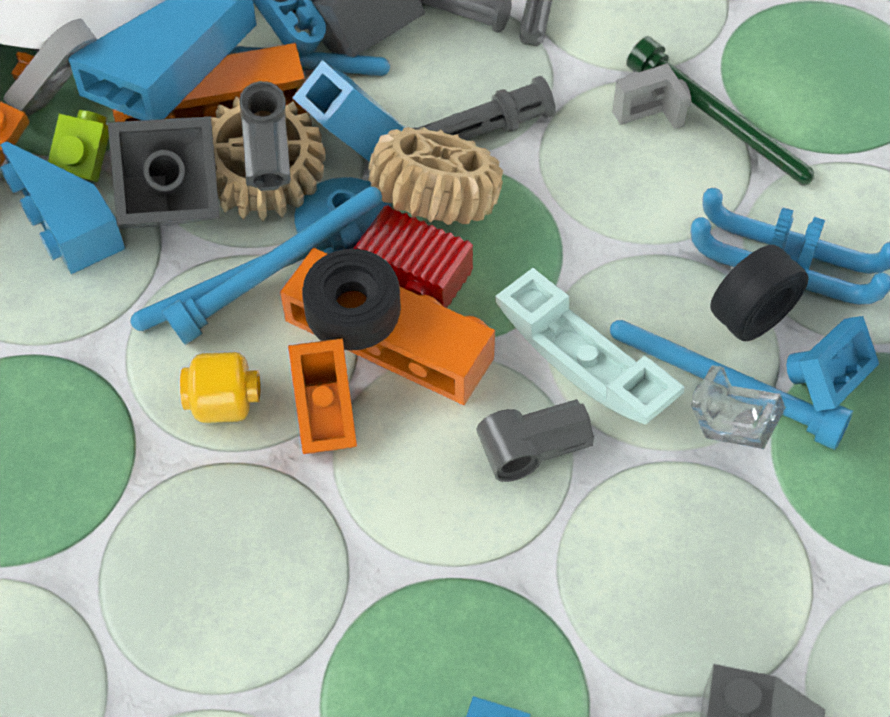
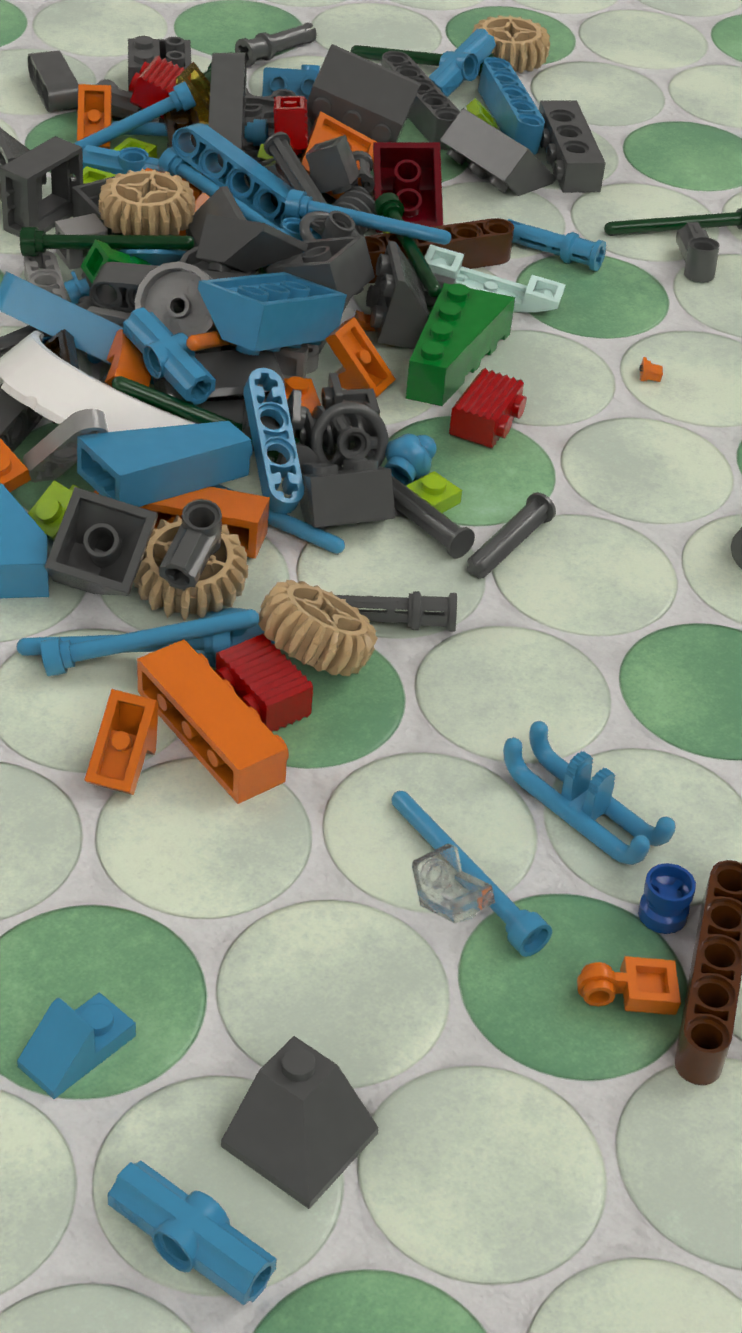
camera: 20 degrees right, 15 degrees down
yellow head [180,352,261,423] -> none
dark azure slope [293,60,405,162] -> none
black tyre [302,249,401,350] -> none
dark grey piece [476,399,594,482] -> none
light aqua slope [495,268,685,424] -> none
light grey bracket [612,63,691,129] -> none
dark green piece [626,36,815,185] -> none
black tyre [710,245,809,341] -> none
dark azure tile [786,316,879,411] -> none

